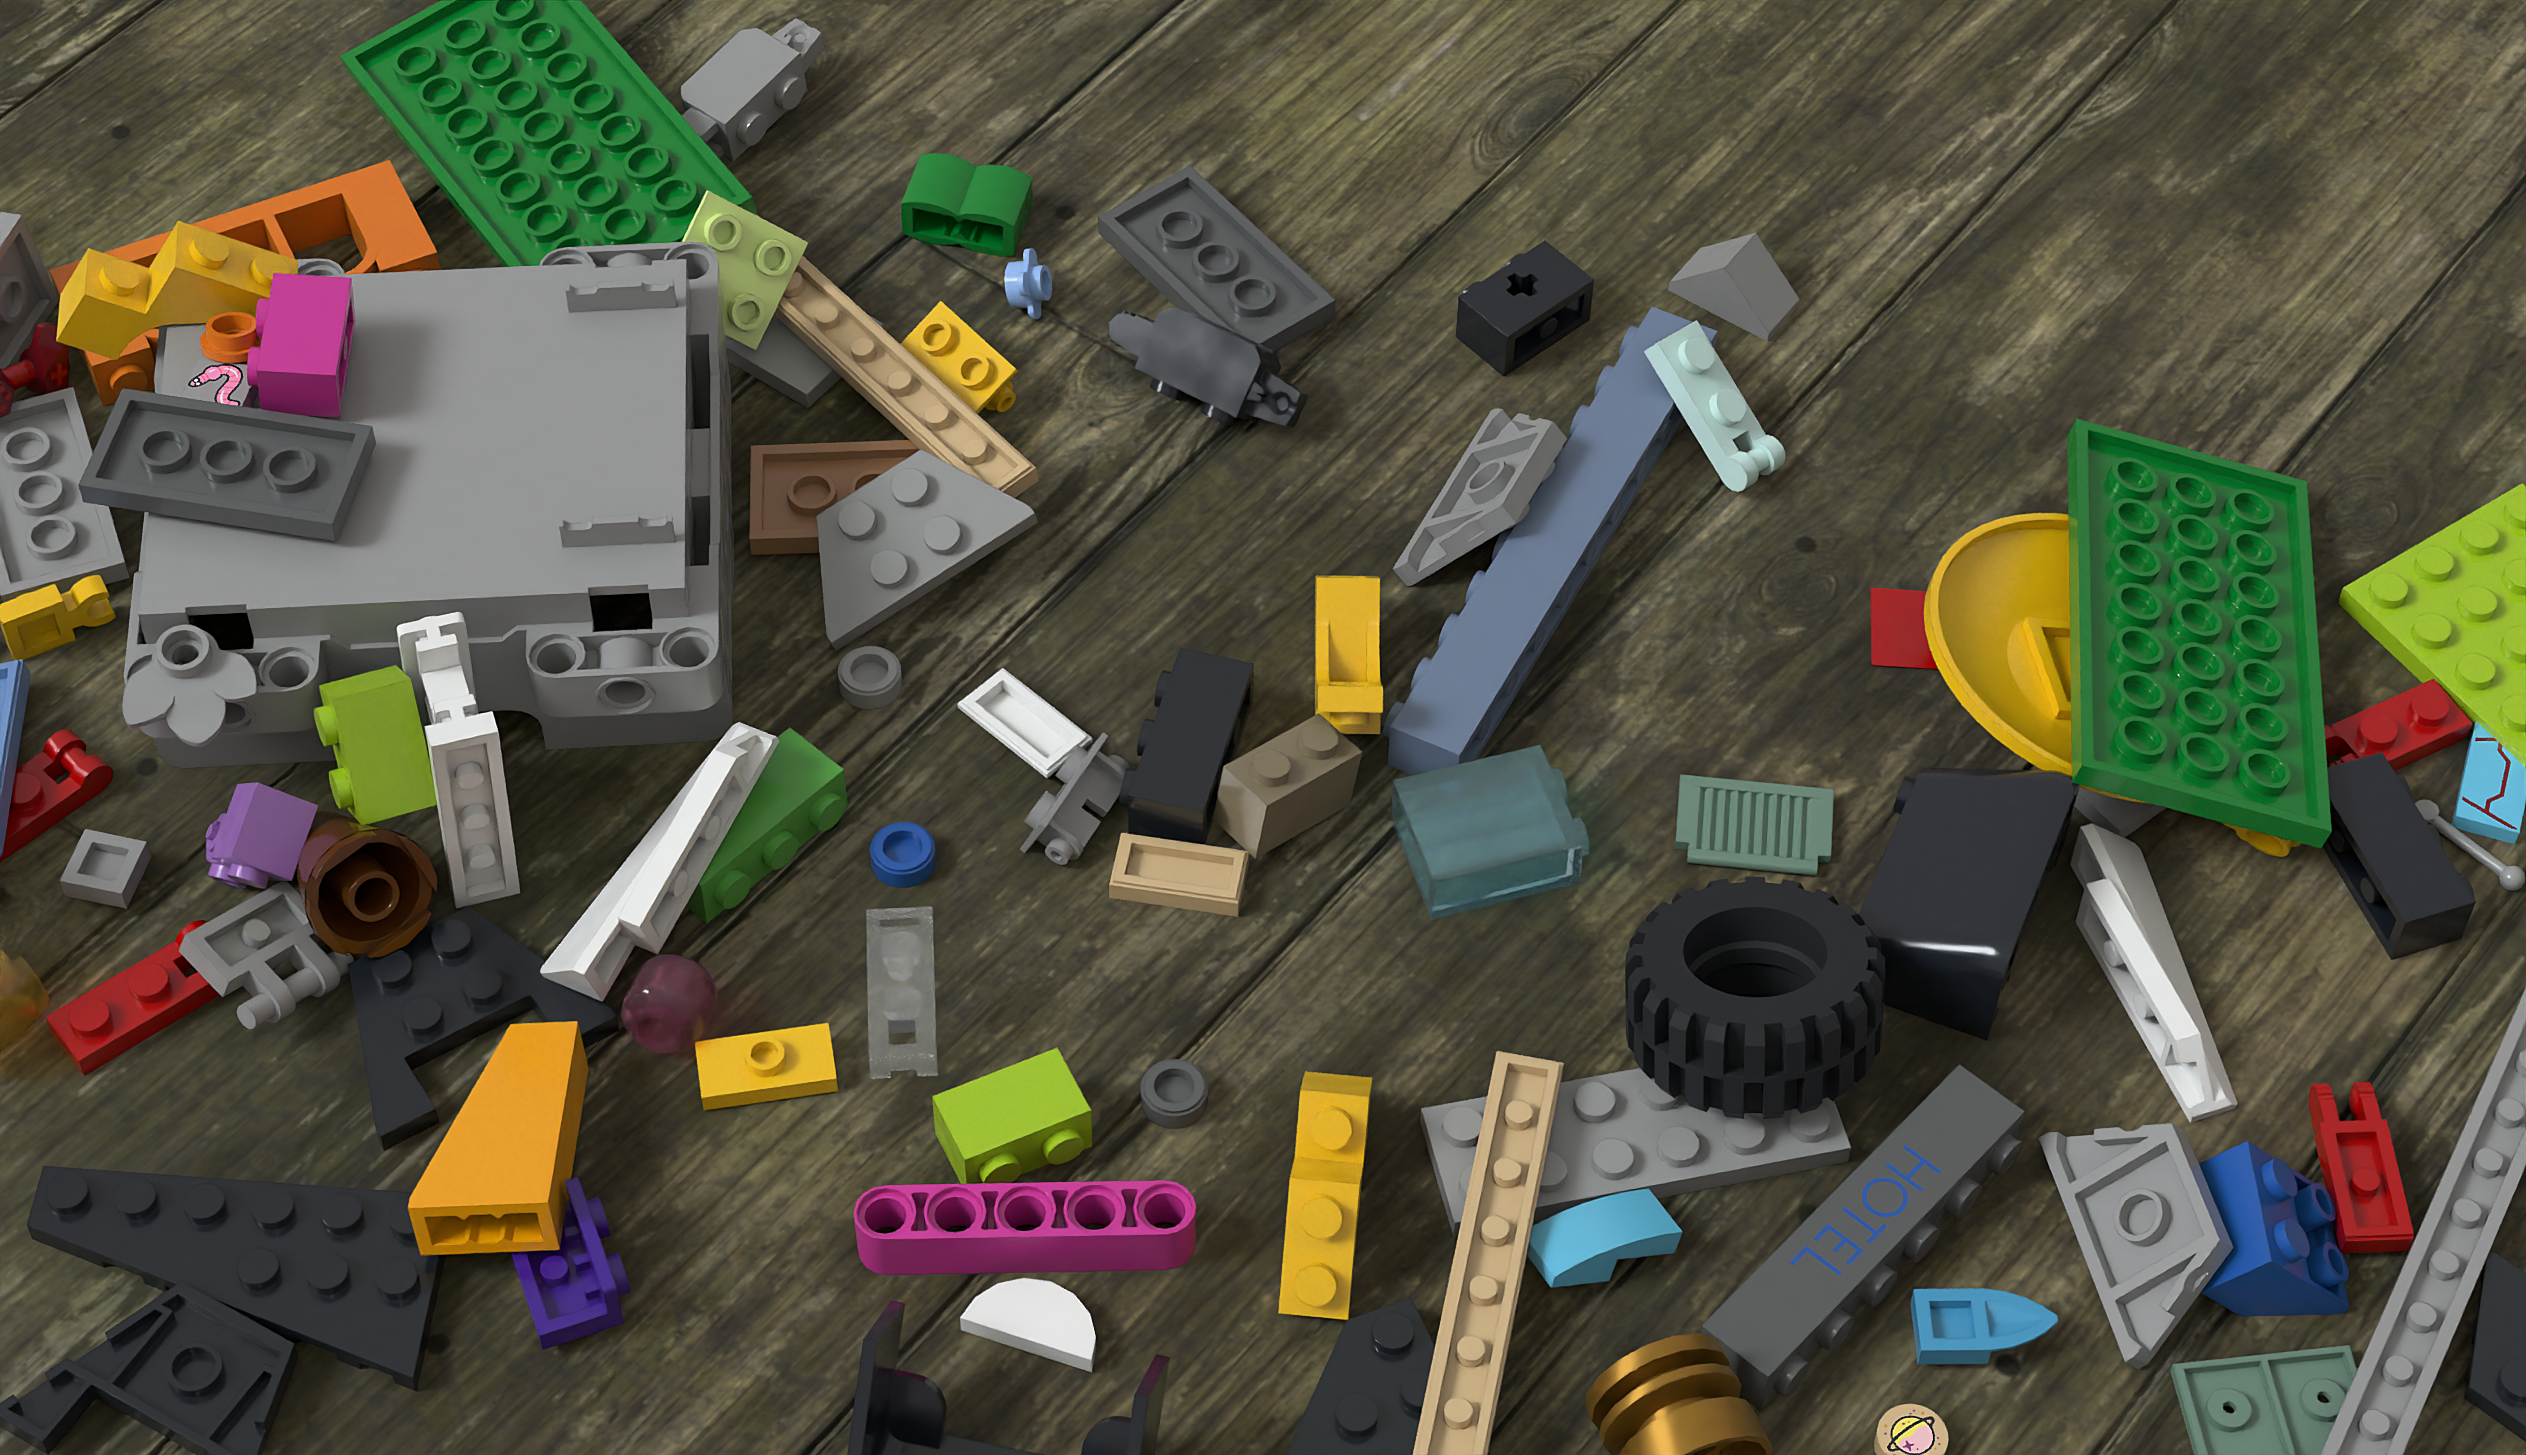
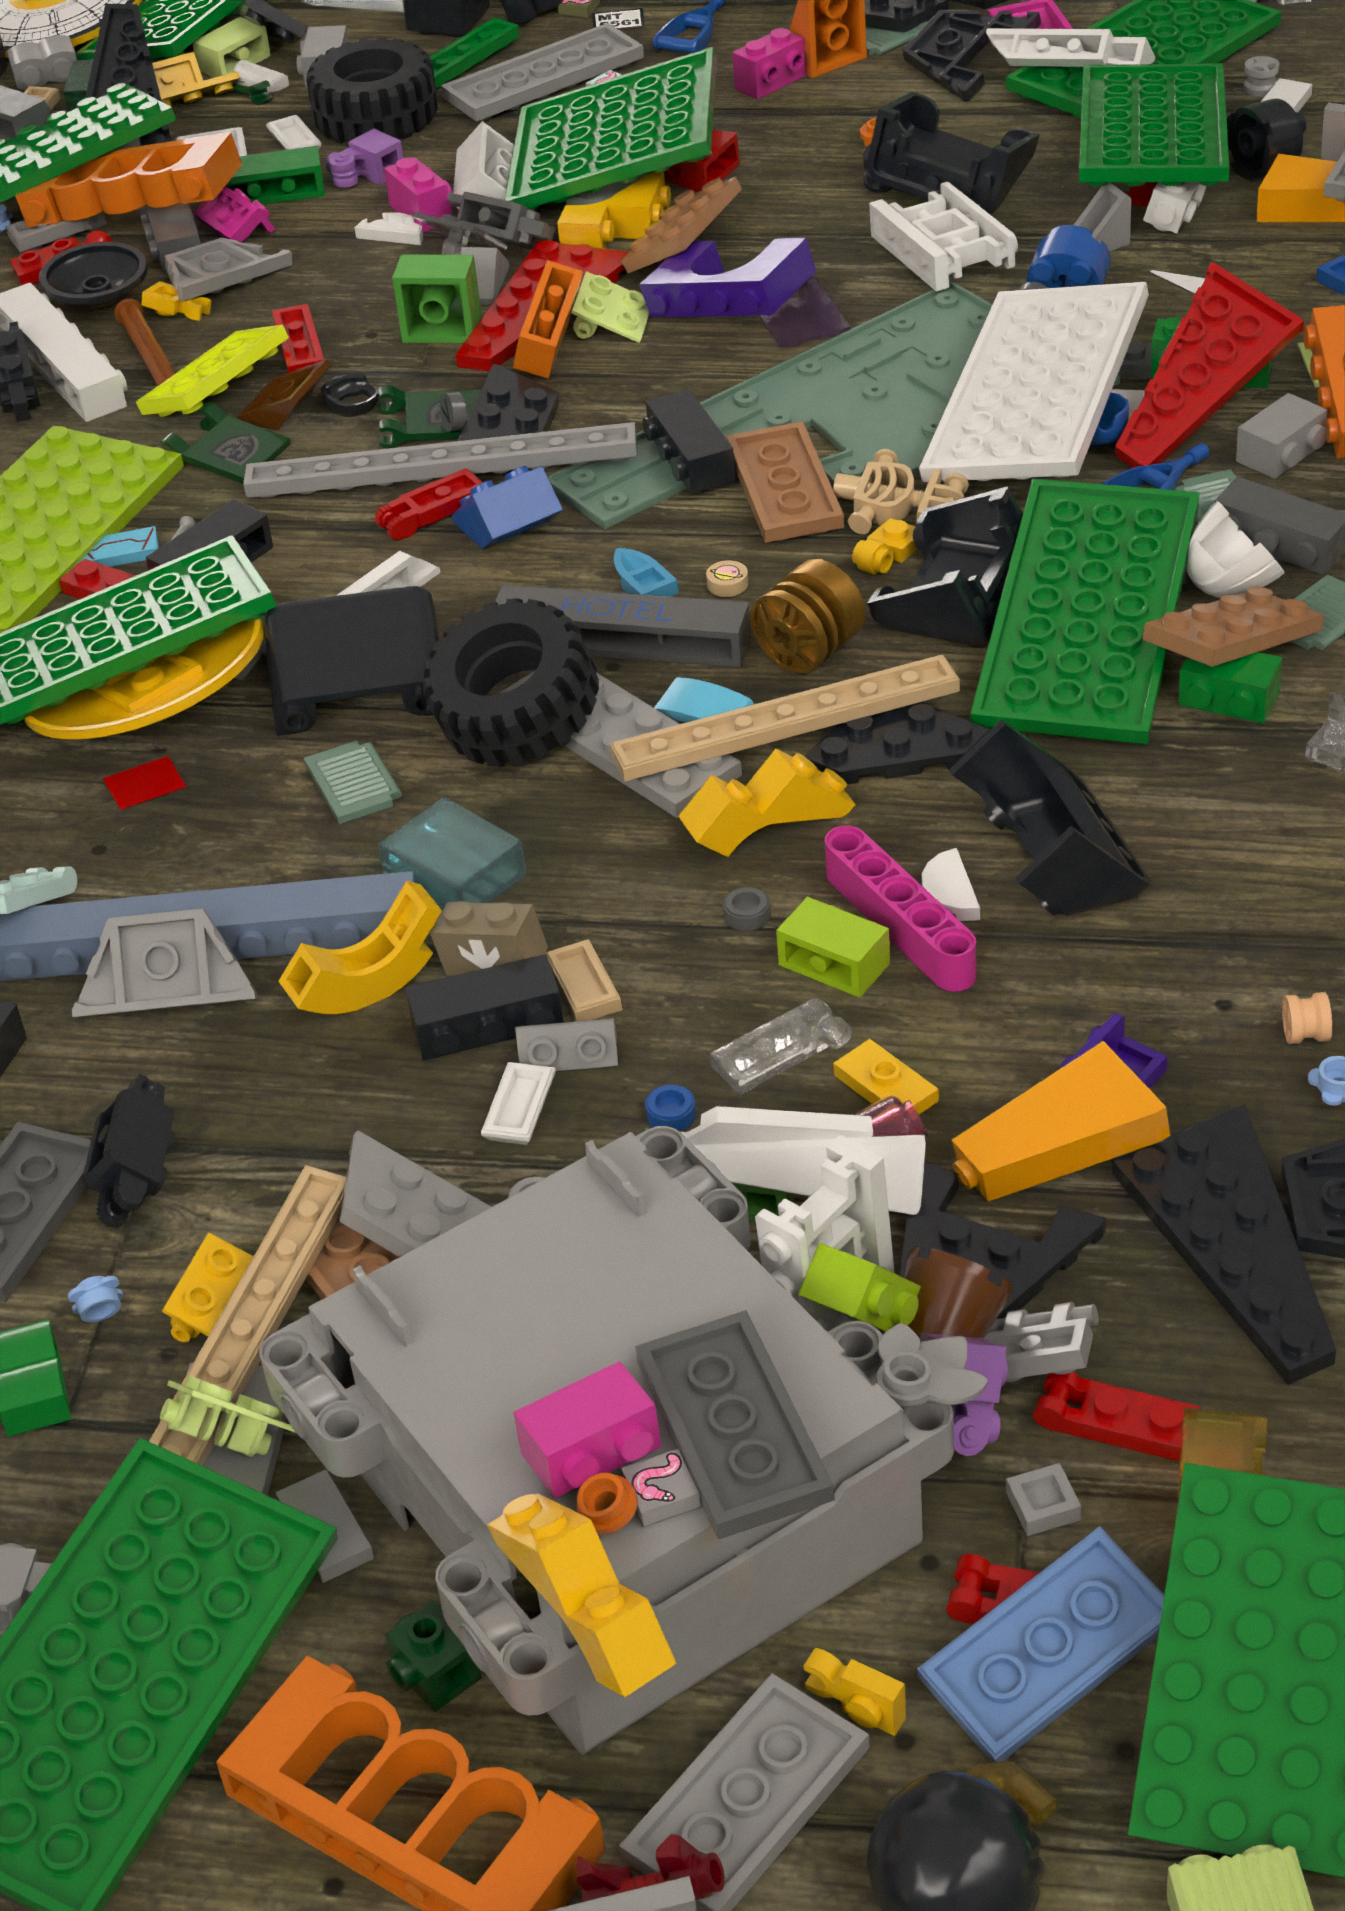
camera: 115 degrees left, 10 degrees down
light grey wing [2038,1123,2233,1369] -> none

